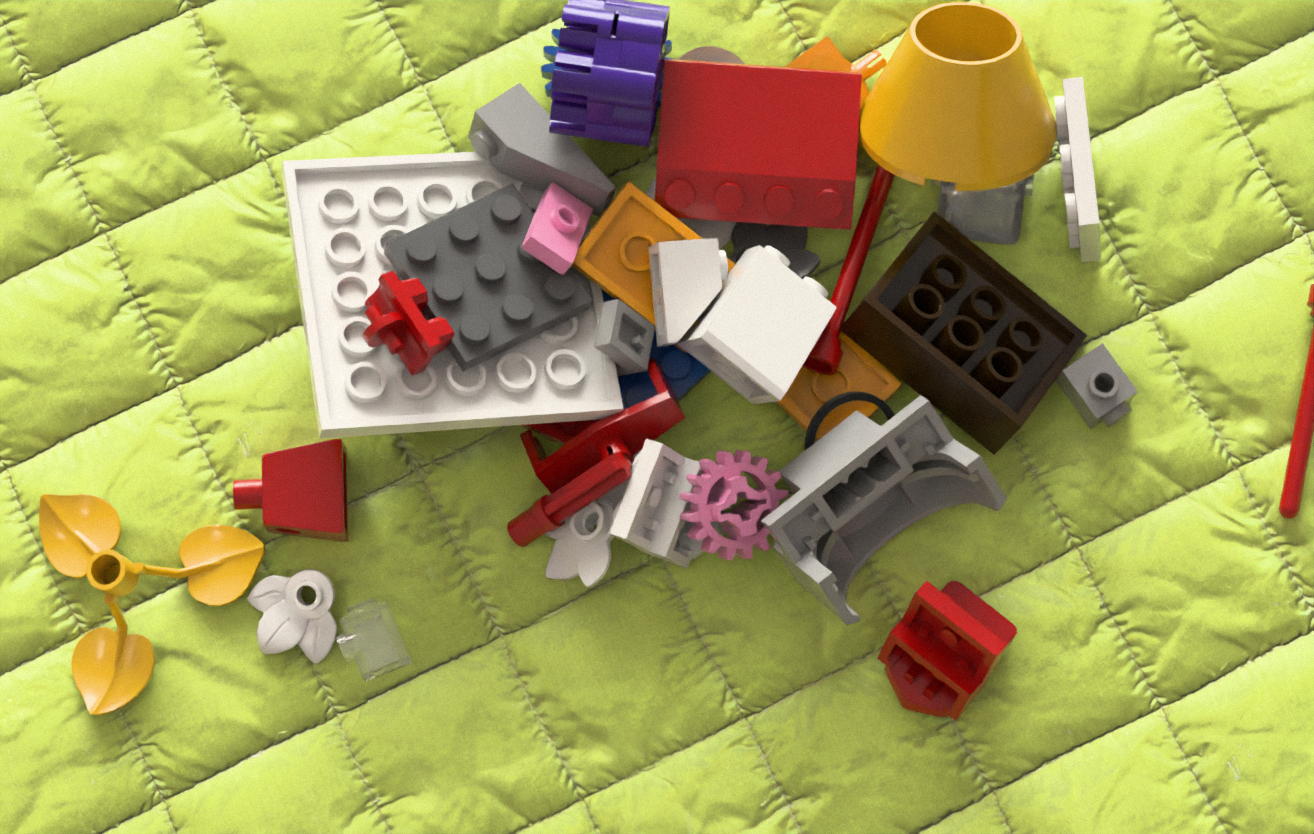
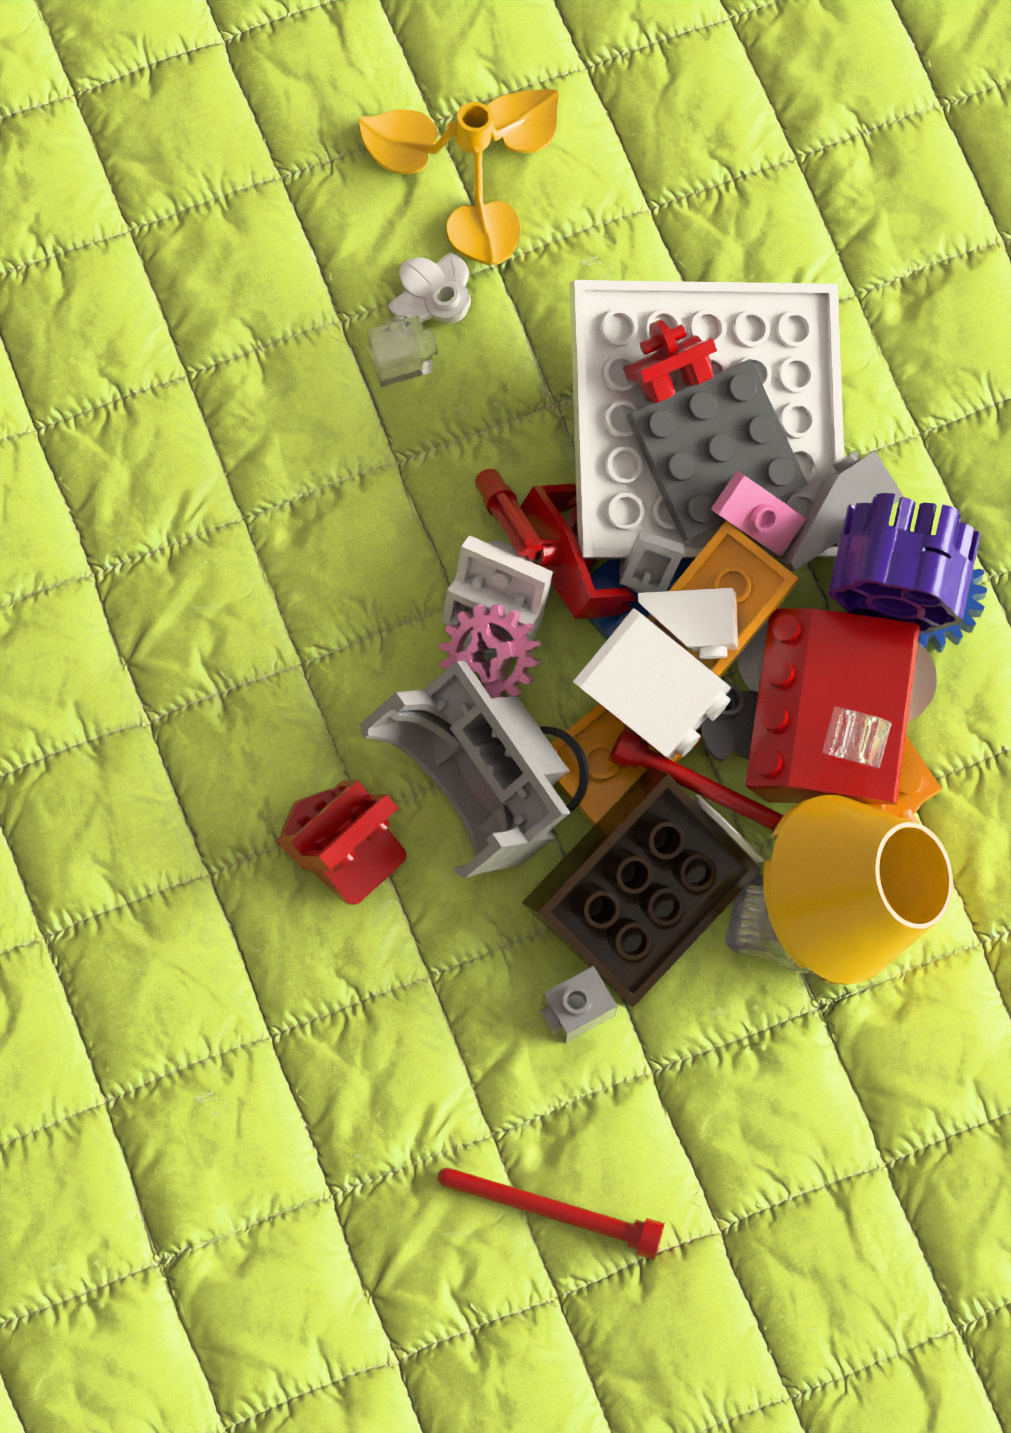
camera: 90 degrees right, 5 degrees down
red torso [233,439,348,542] -> none
white plate [545,498,615,587] -> none
white plate [1054,77,1101,263] -> none
none -> white piece [695,795,764,863]
none -> clear brick [822,706,892,769]

